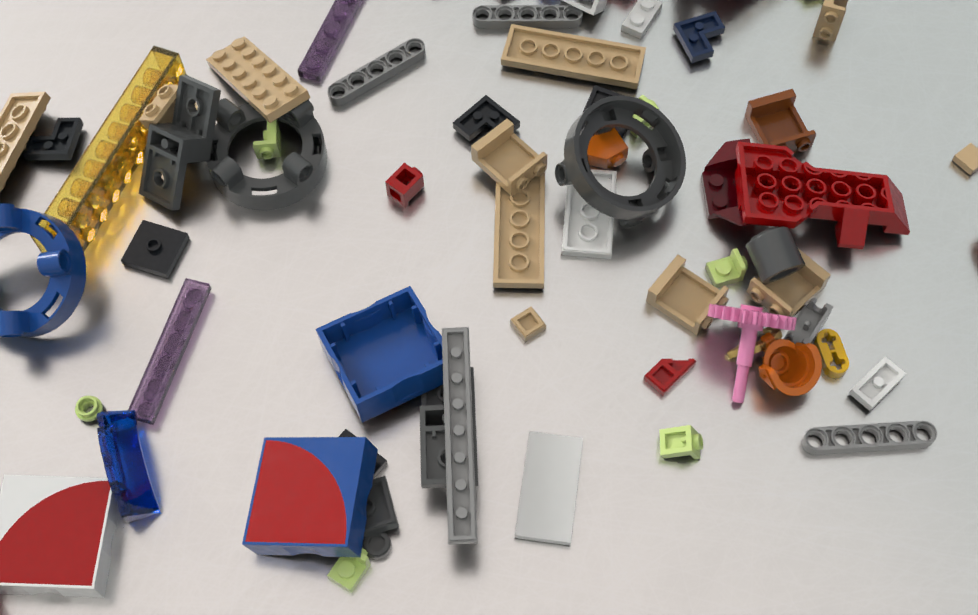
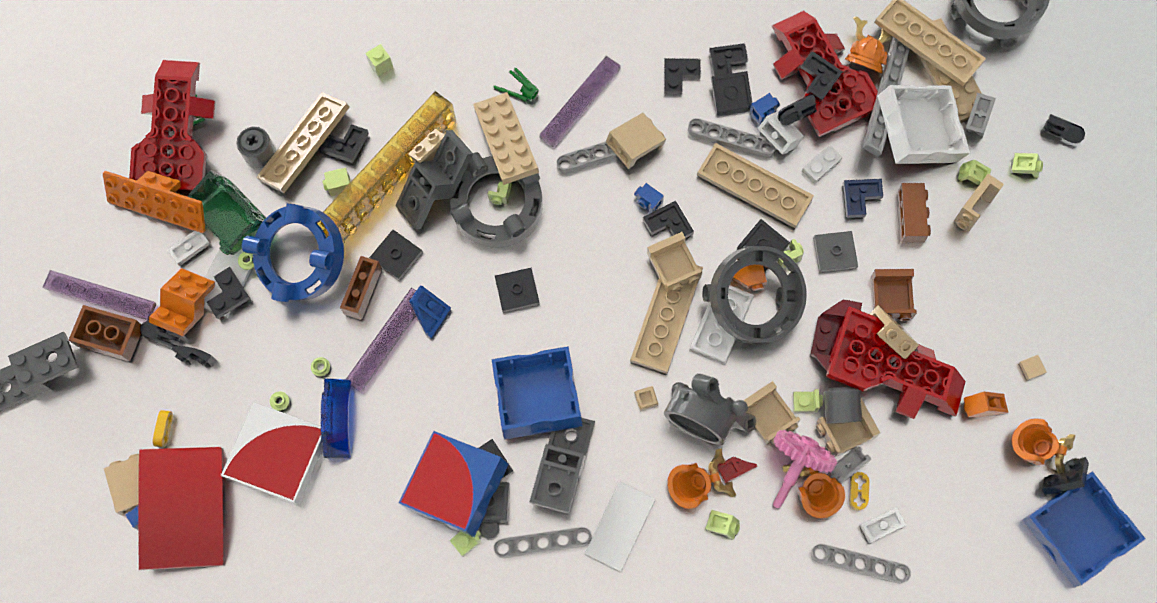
camera: 20 degrees right, 10 degrees up
red brick [385,163,424,208] -> none
light grey tile [442,327,478,545] -> none
none -> yellowish green plate [270,391,290,411]
none -> yellowish green brick [322,167,353,196]
none -> dark orange brick [340,256,382,320]
none -> yellowish green brick [365,44,393,77]
none -> blue wing [409,285,451,338]
none -> green plant [493,67,539,102]
none -> light grey beam [494,527,592,558]
none -> black plate [495,267,540,313]
none -> tan panel [606,113,666,169]
none -> blue brick [634,183,664,214]
none -> dark grey piece [664,373,756,445]
none -> orange helmet [667,448,736,509]
none -> dark grey plate [814,231,858,273]
none -> tan panel [870,306,919,359]
none -> dark orange brick [898,183,931,243]
none -> orange slope [963,391,1009,418]

